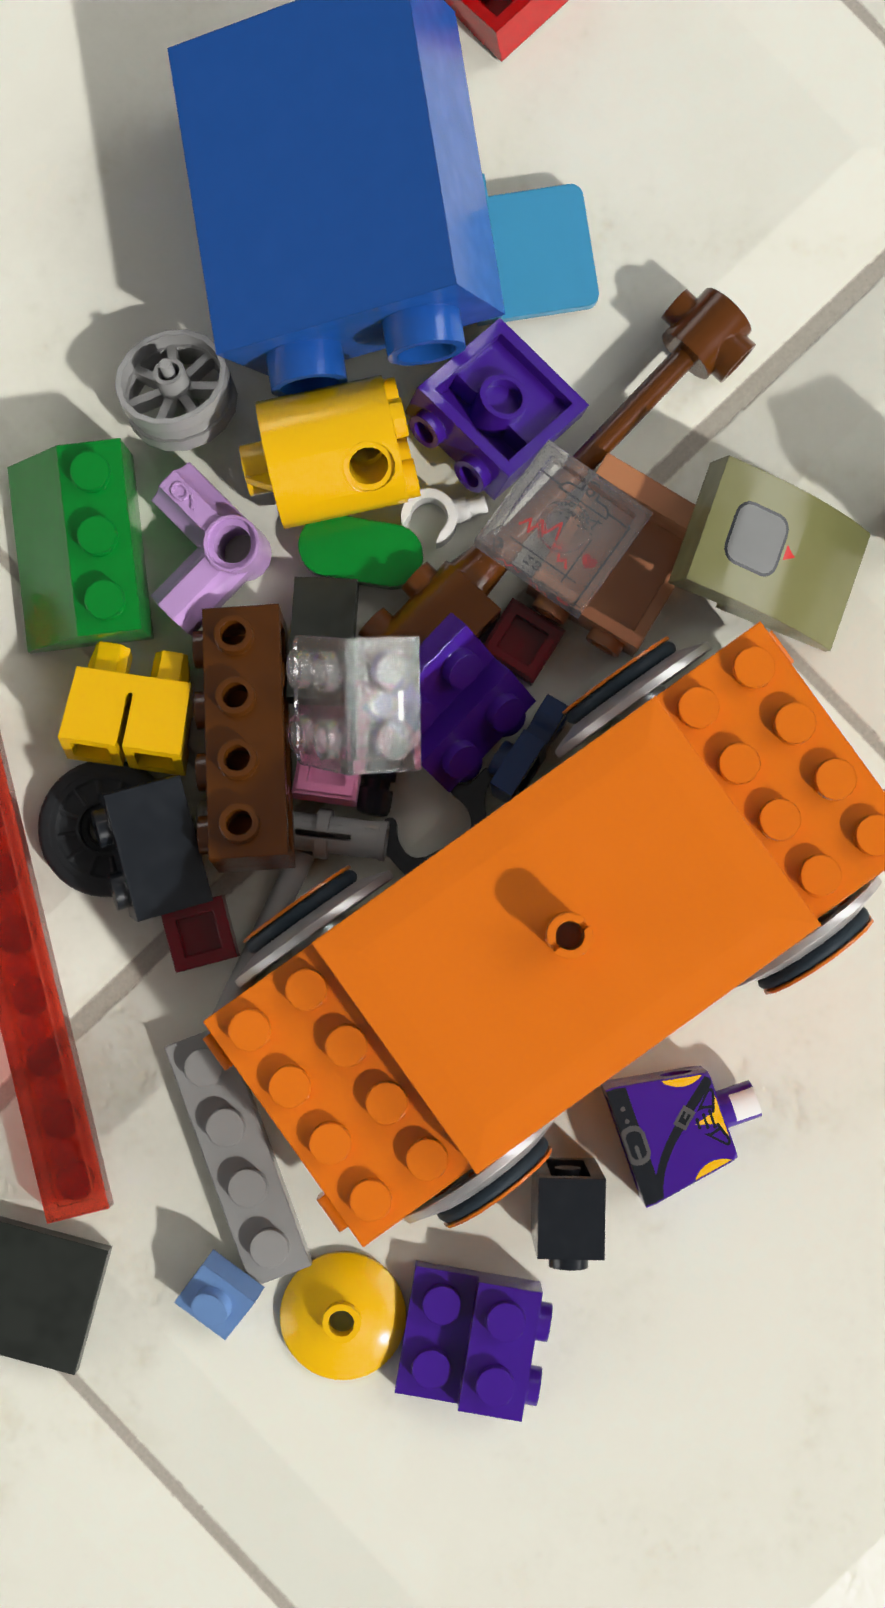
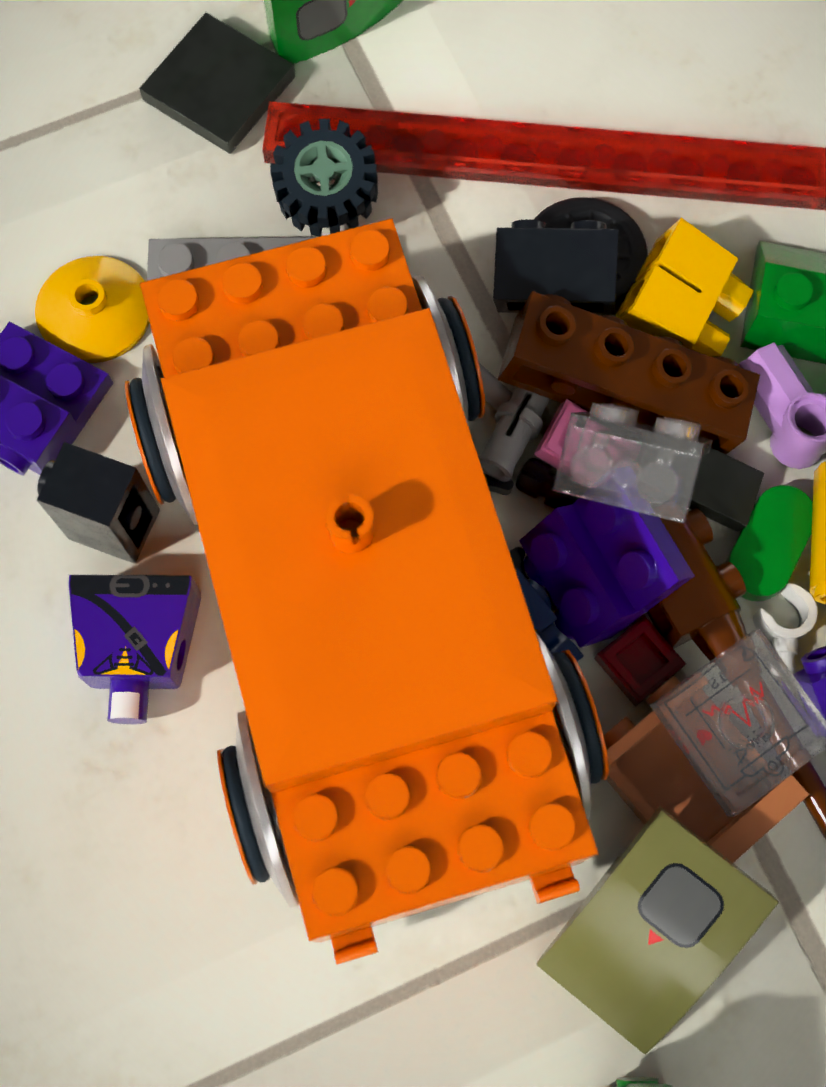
camera: 110 degrees right, 15 degrees down
dark red plate [161,895,240,973] -> none
medium blue plate [174,1249,265,1340] -> none
none -> black wheel [270,119,378,237]

